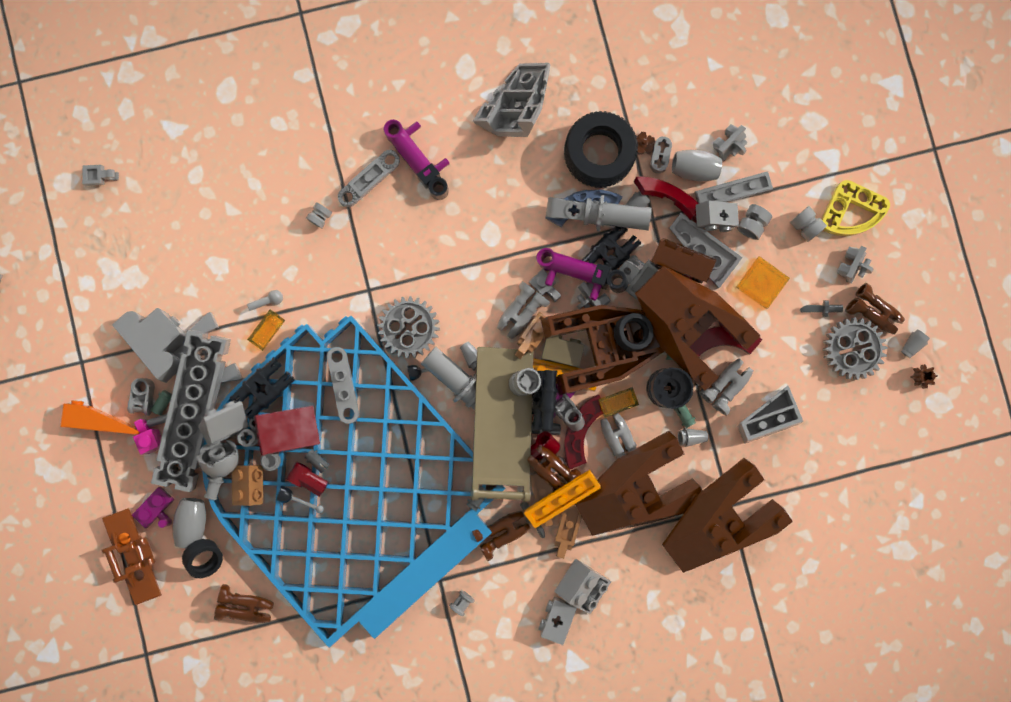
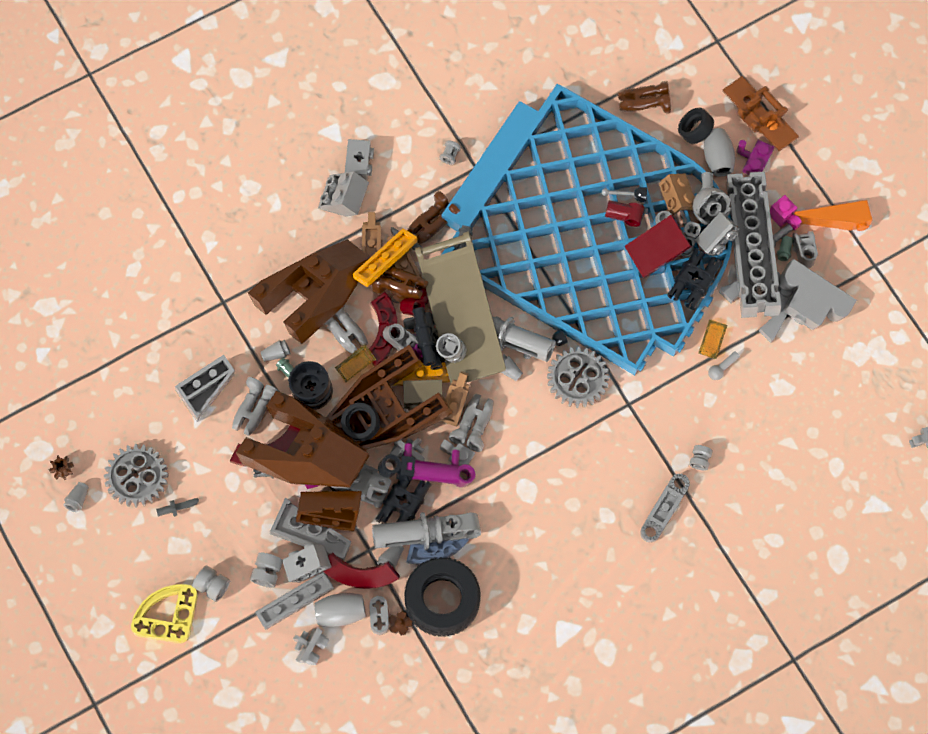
camera: 160 degrees right, 15 degrees down
dark grey pin [304,449,330,474] -> none
light grey plate [327,347,359,424] -> none
magenta piece [384,119,449,200] -> none
light grey wedge [473,63,551,137] -> none
reddish brown wedge [662,458,793,573] -> none
clear yellow tile [736,256,790,309] -> none
light grey hips [838,246,874,284] -> none
reddish brown piece [845,283,905,335] -> none

